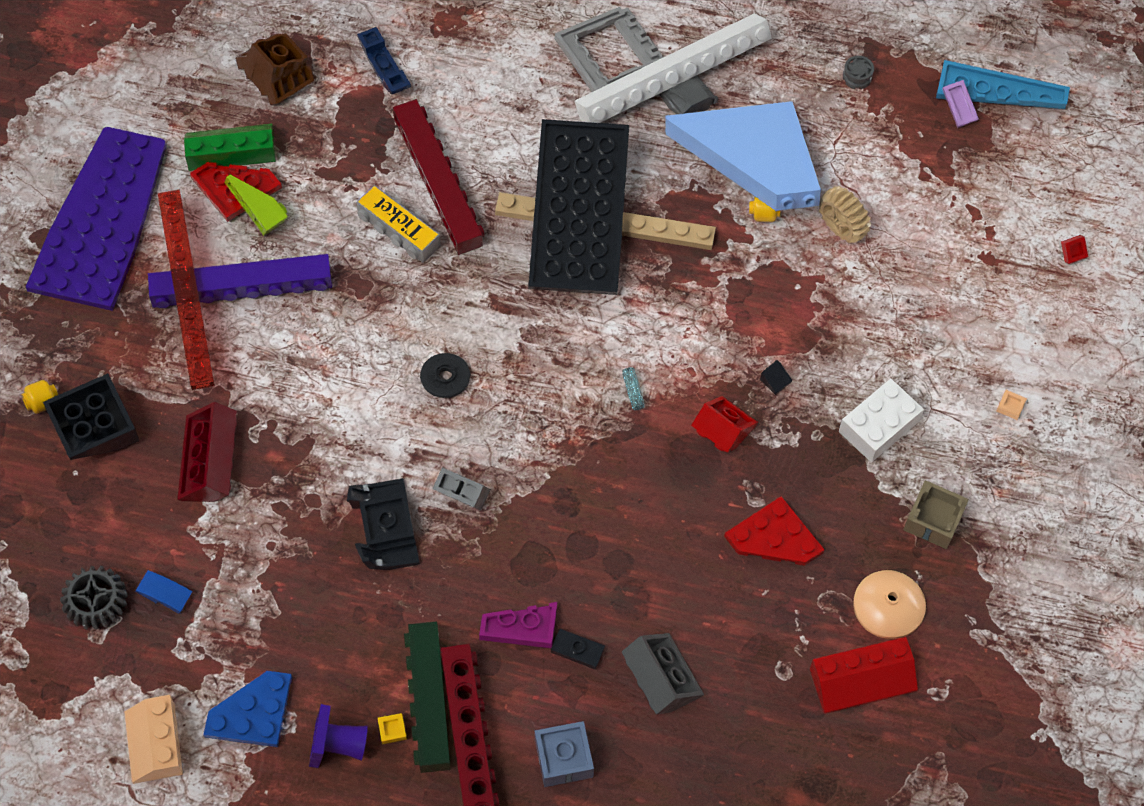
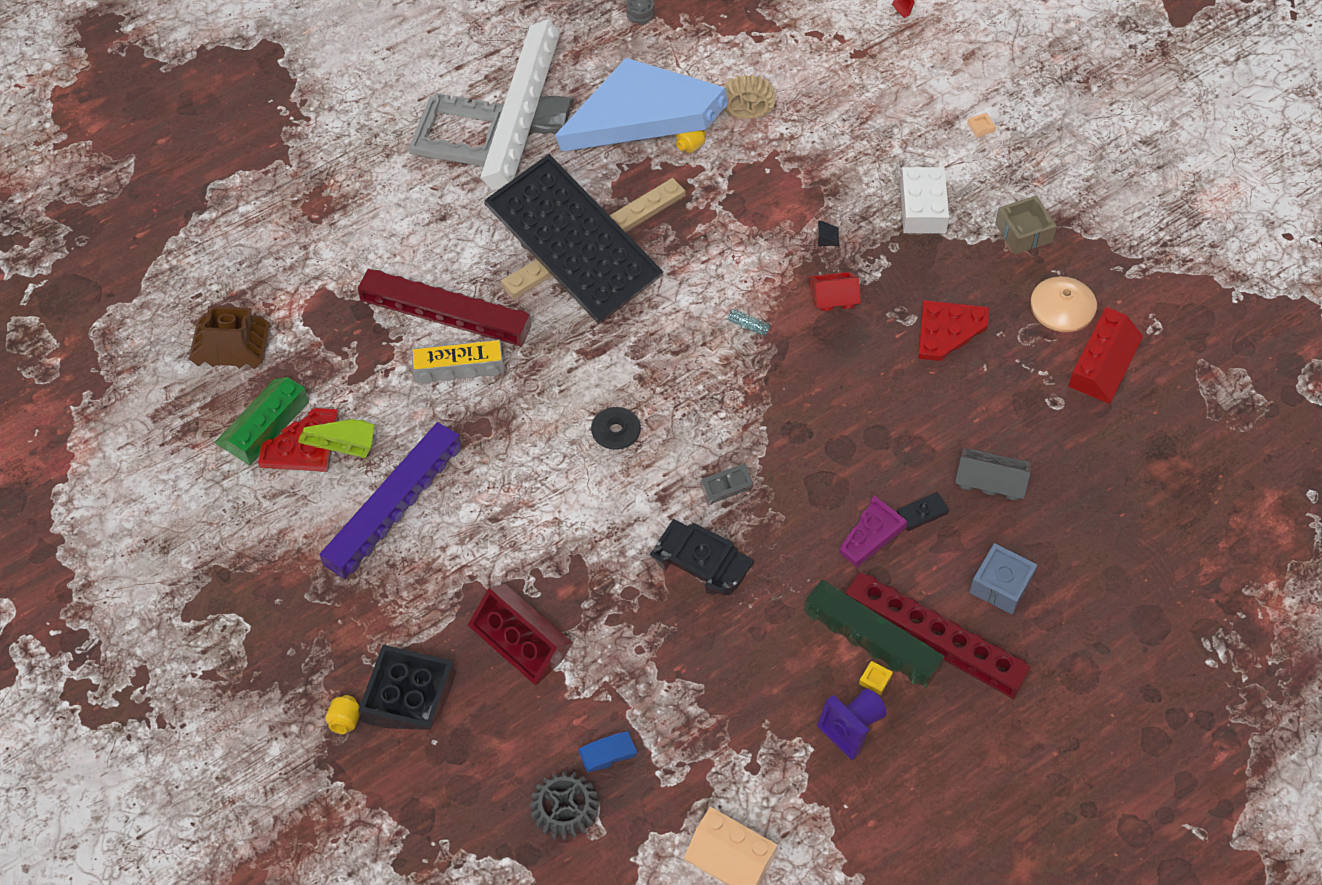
camera: 45 degrees left, 5 degrees down
dark purple wing [26,127,166,311] -> none
clear red plate [158,189,215,390] -> none
blue plate [203,671,292,747] -> none
dark blue slope [357,27,411,95] -> none

